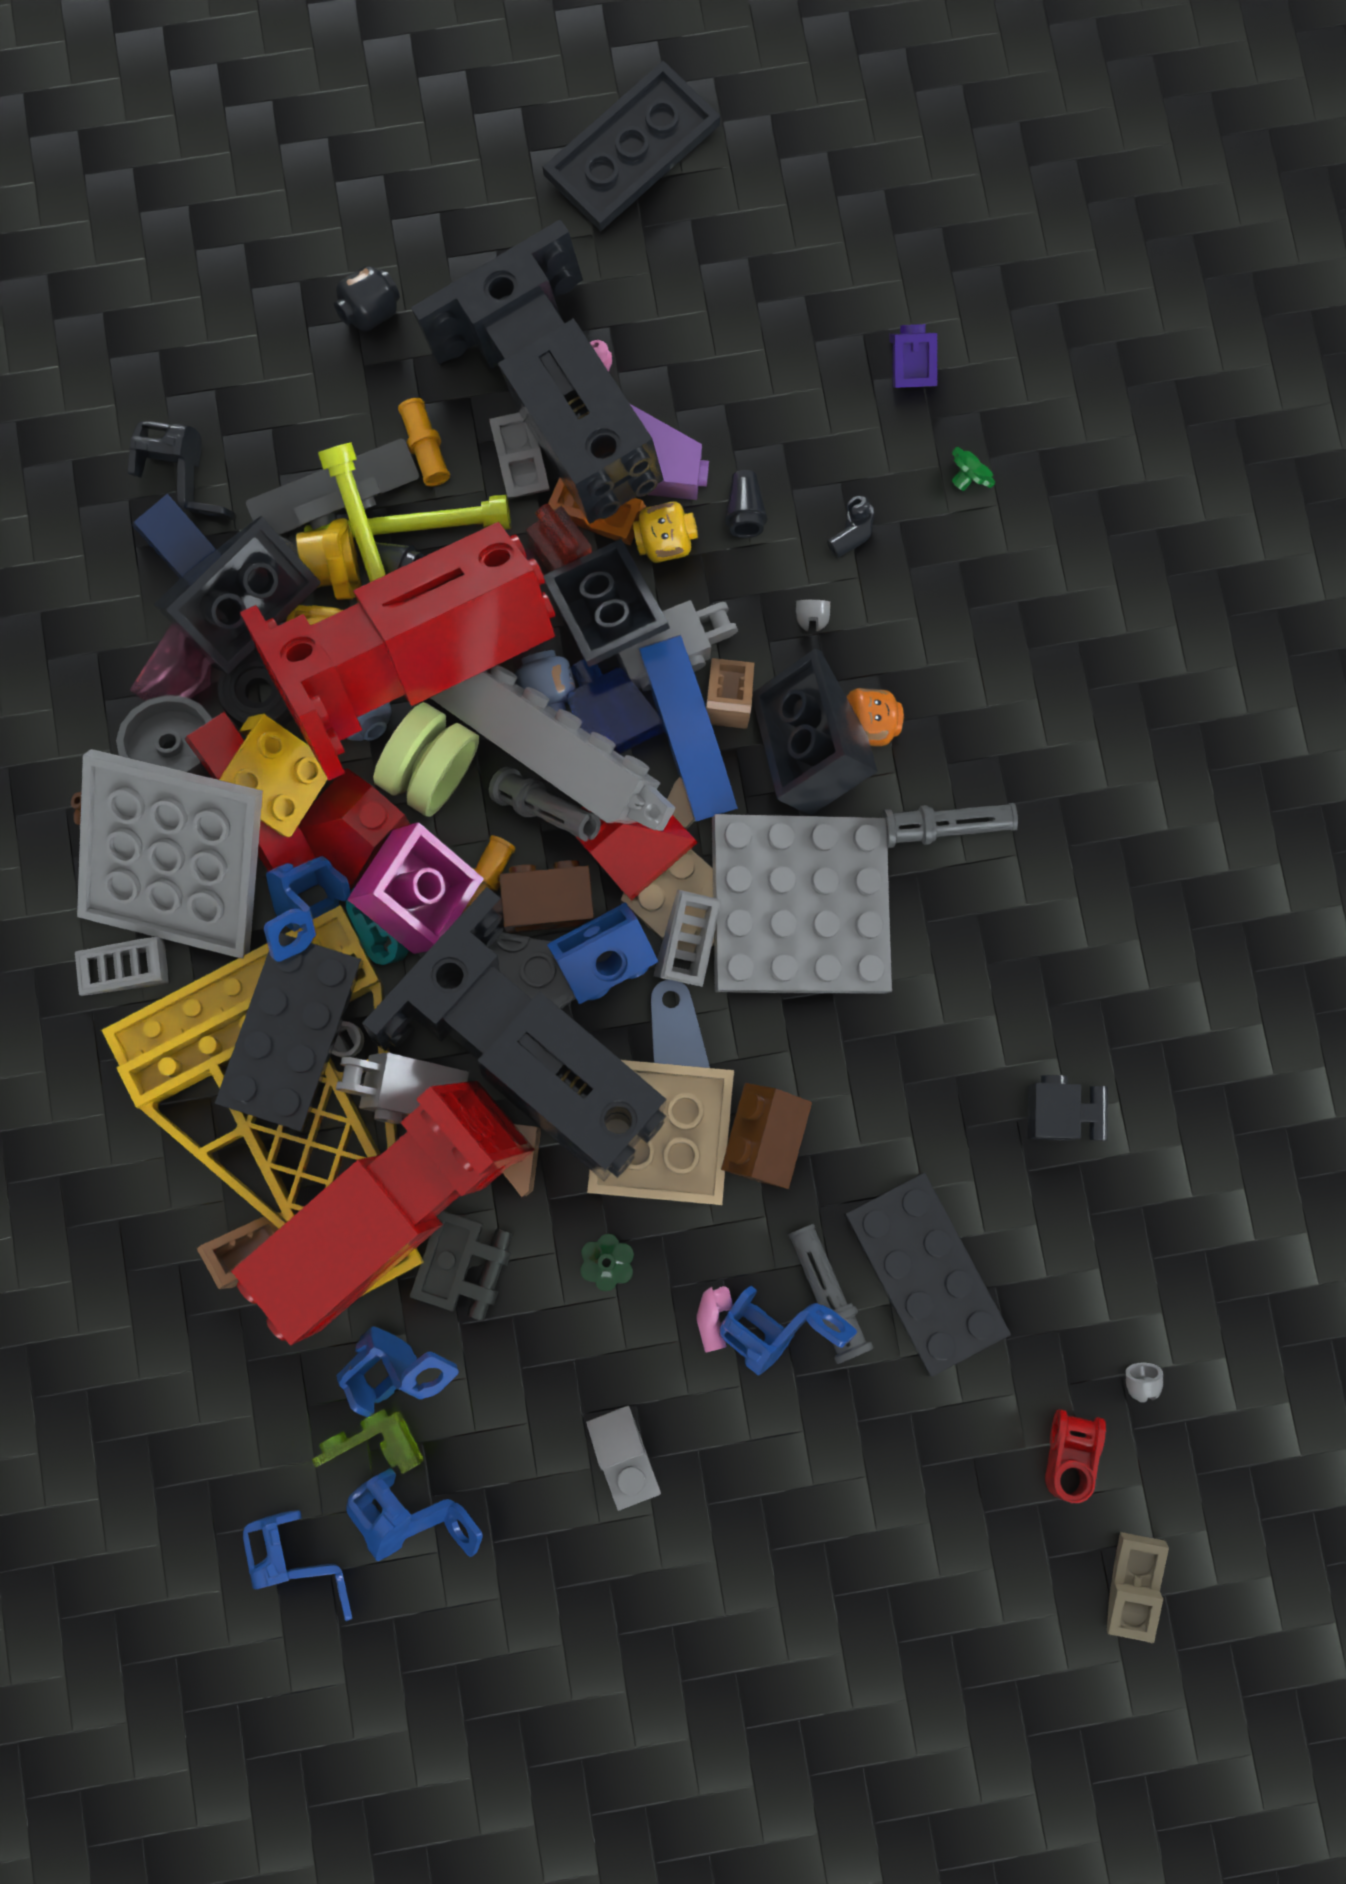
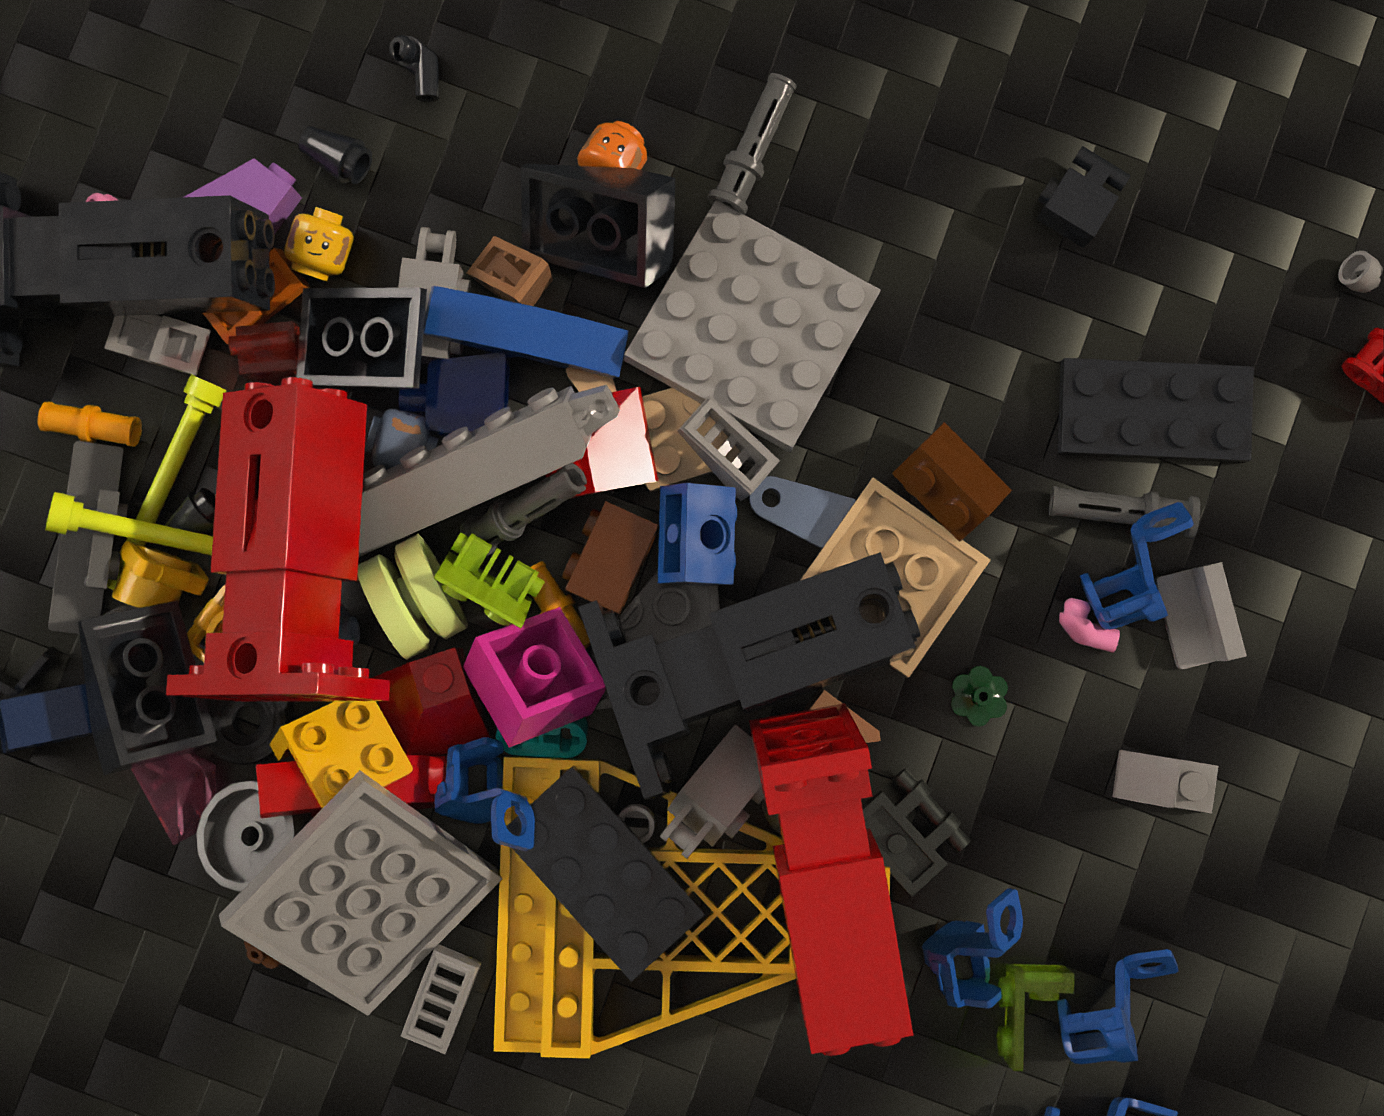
camera: 60 degrees left, 5 degrees up
medium nougat slope [197,1216,279,1289] -> none
light grey hinge [796,600,831,631] -> none
none -> lime hinge [434,532,545,628]
none -> light grey panel [1154,562,1247,669]

